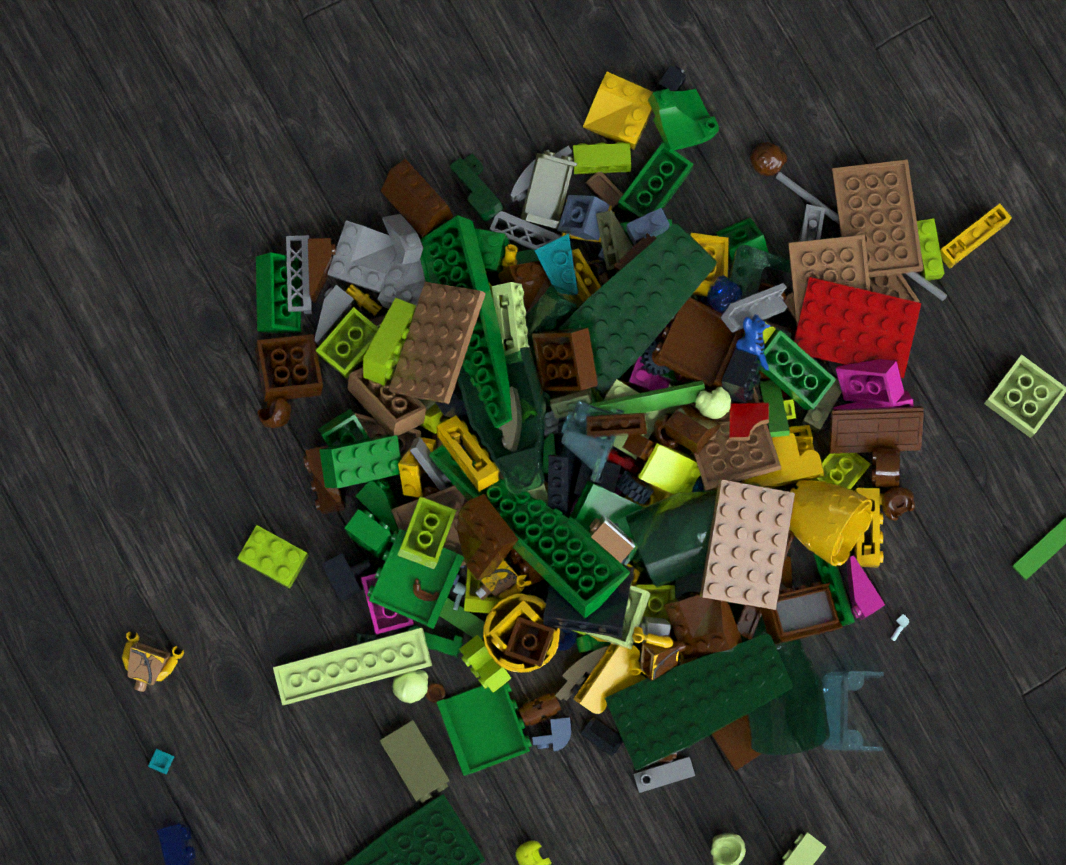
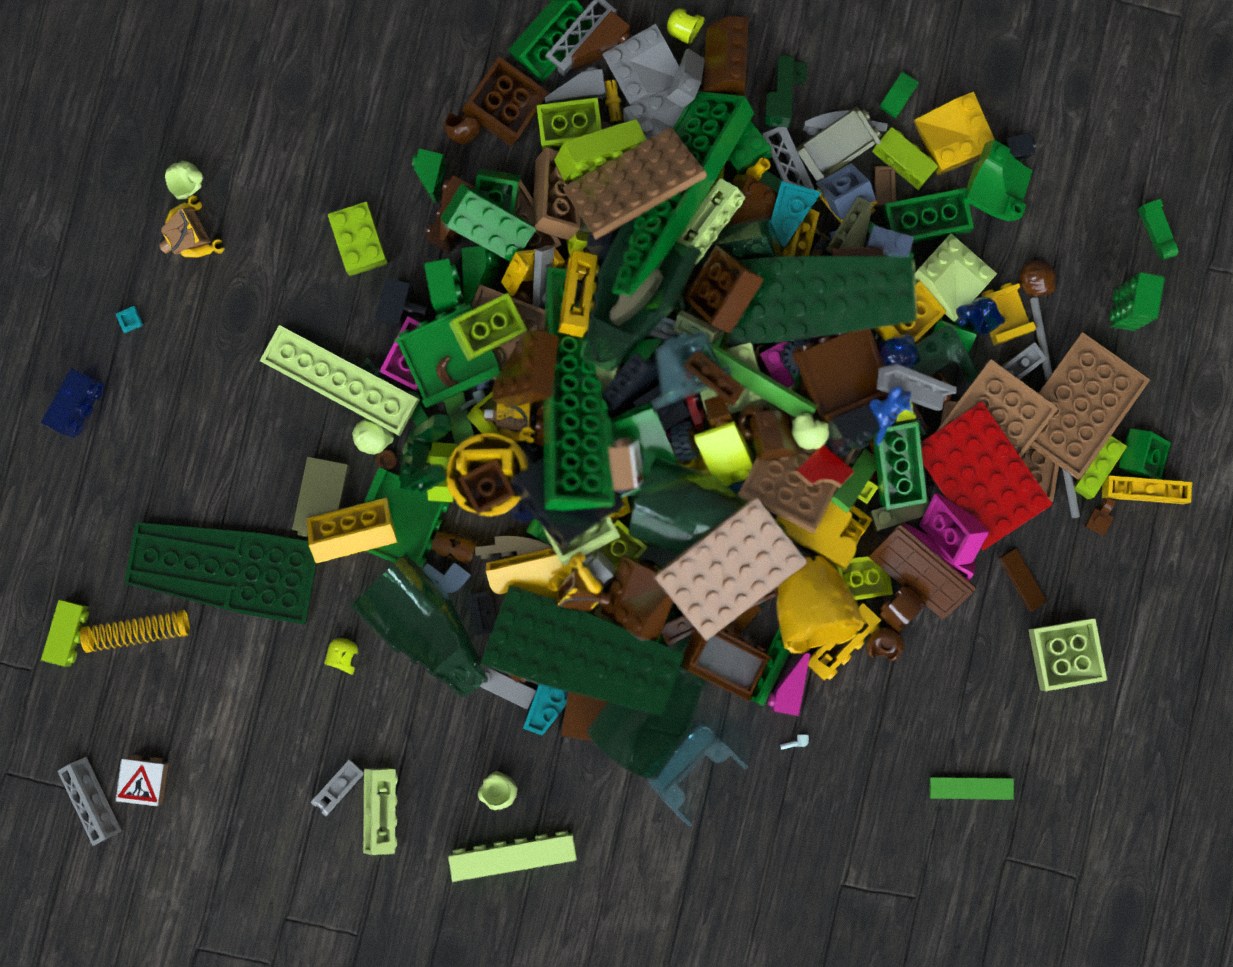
camera: 40 degrees right, 5 degrees up
none -> yellowish green hair [165,161,203,200]
none -> yellow slope [306,497,397,563]
none -> clear green windscreen [350,552,486,697]
none -> dark green plate [399,415,454,493]
none -> green slope [412,149,447,203]
none -> teal wing [523,685,568,736]
none -> neon yellow helmet [667,9,705,44]
none -> green slope [879,72,919,118]
none -> yellowish green slope [915,234,997,322]
none -> clear blue piece [956,297,1005,334]
none -> yellow panel [977,282,1036,346]
none -> reddish brown slope [998,548,1047,612]
none -> reddish brown plate [1084,498,1116,536]
none -> green brick [1109,272,1165,331]
none -> green slope [1119,428,1171,480]
none -> green leg [1138,199,1178,260]

